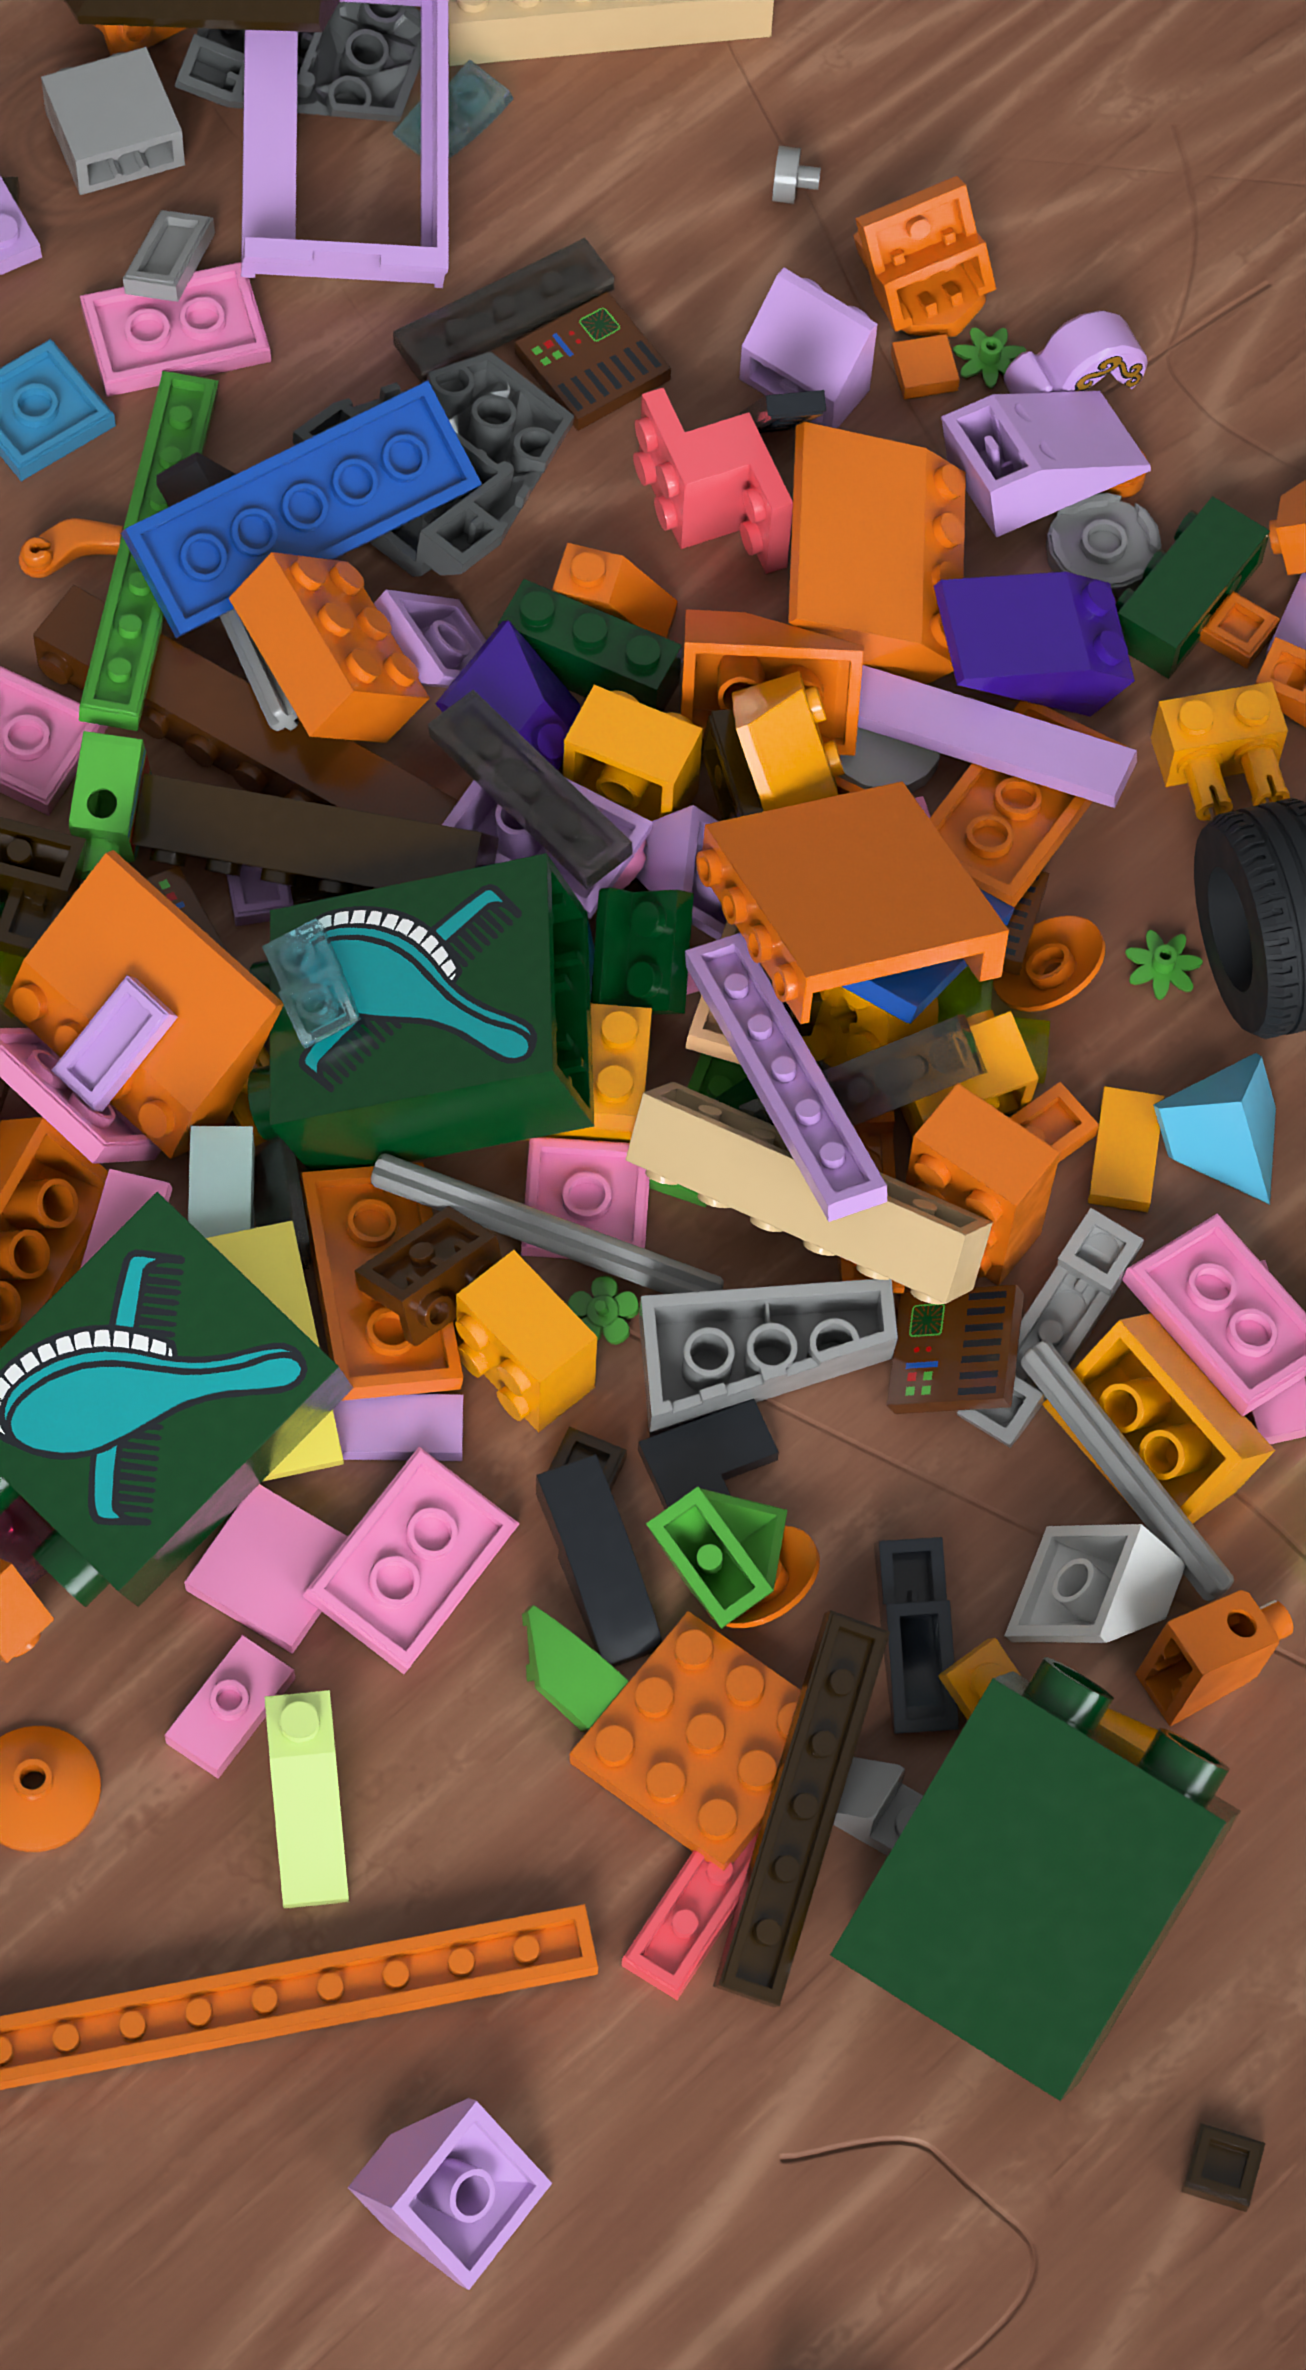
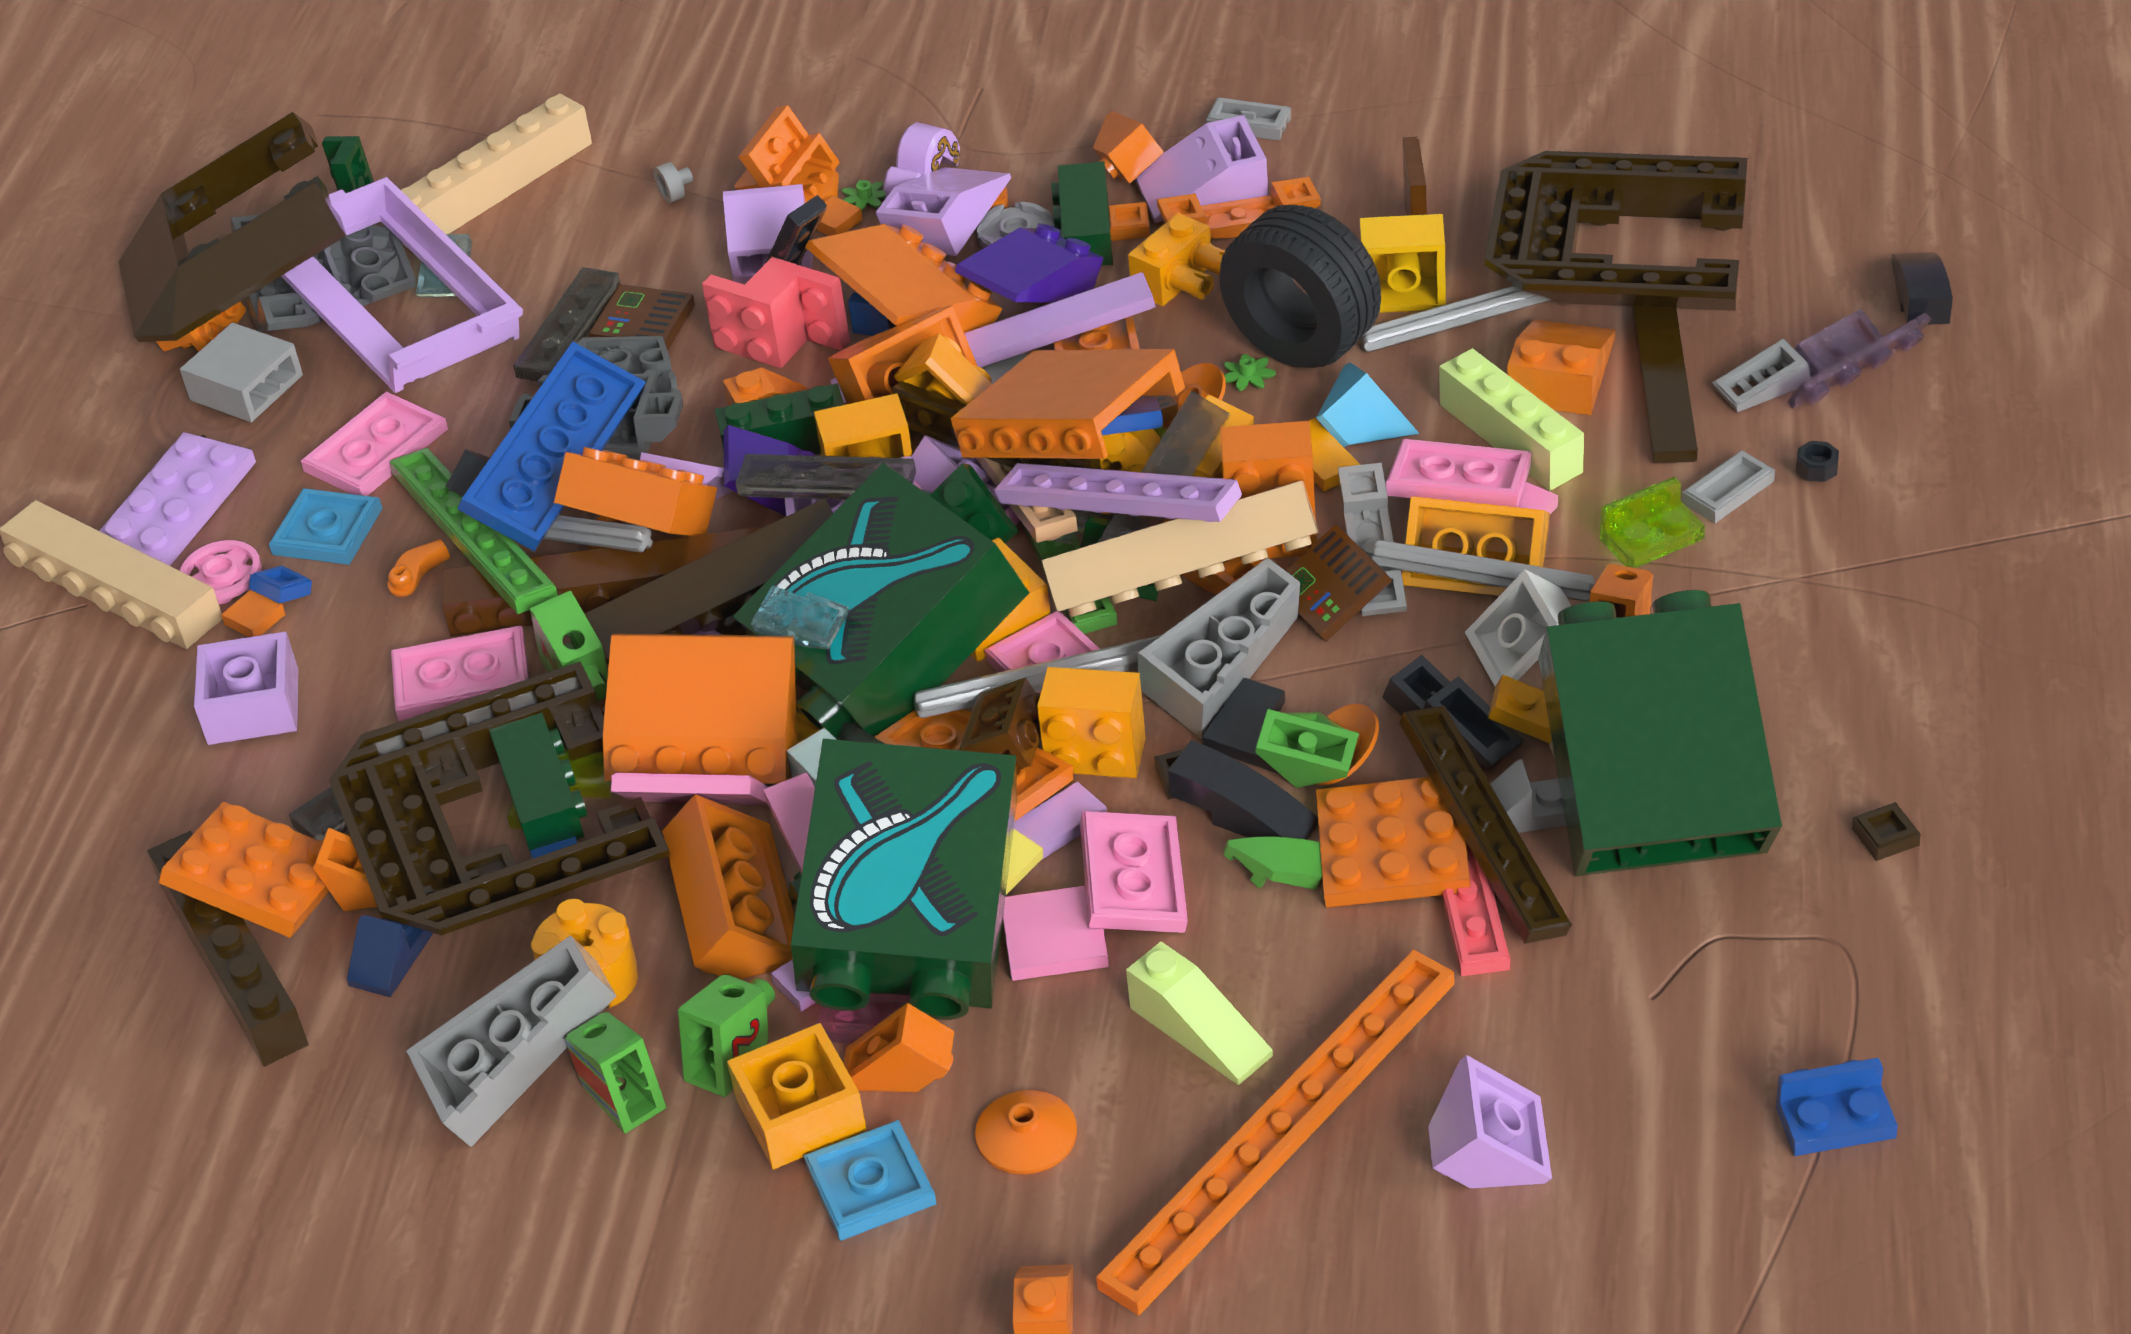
camera: 30 degrees left, 20 degrees down
lavender tile [51,975,178,1112] -> none
light grey tile [123,210,215,302] -> none
bright pink plate [165,1635,295,1779] -> none

